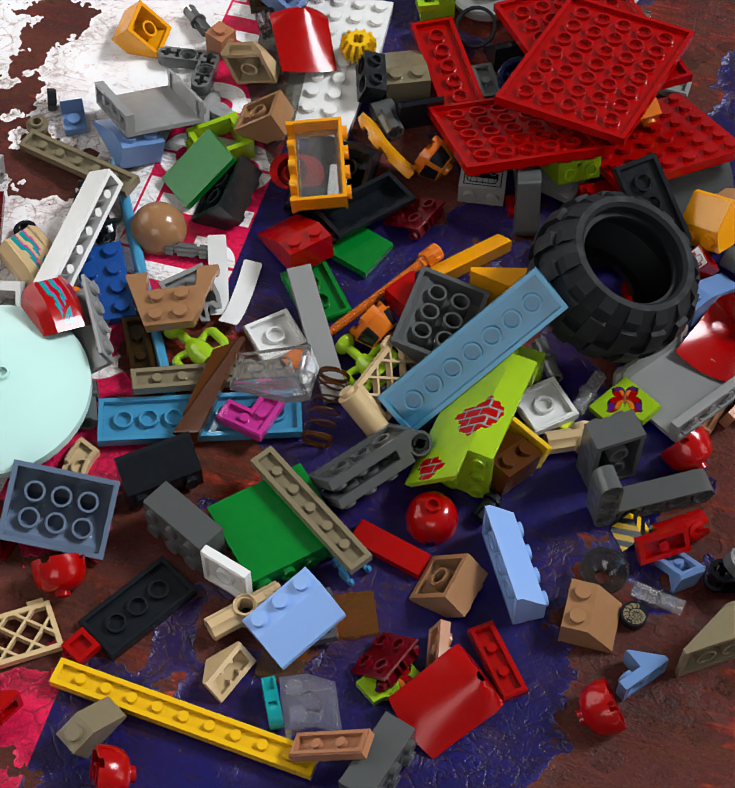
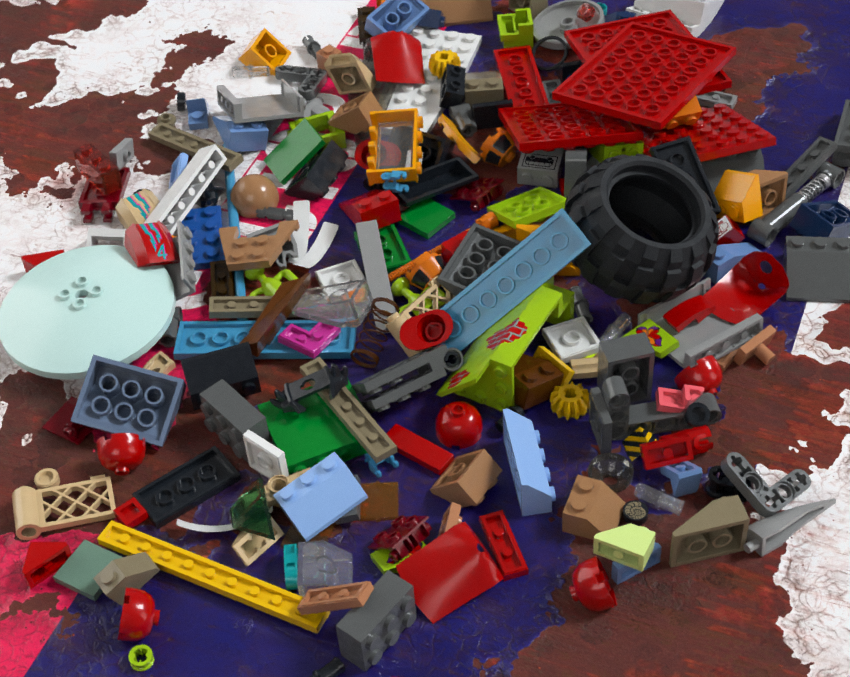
camera: 10 degrees right, 10 degrees down
none -> sand green tile [53,540,123,601]
none -> light blue tile [169,152,188,189]
none -> white sticker [176,506,273,532]
none -> clear green slope [230,478,275,540]
none -> clear axle [232,64,270,79]
none -> black piece [270,363,348,414]
none -> dark azure piece [381,170,409,193]
none -> red piece [399,309,453,351]
none -> lime plate [486,186,566,229]
none -> yellow gear [550,381,589,421]
none -> dark grey tile [589,387,613,456]
none -> yellowish green slope [593,523,656,572]
none -> coral slope [655,384,704,413]
none -> red slope [662,295,716,333]
none -> black tile [684,402,710,427]

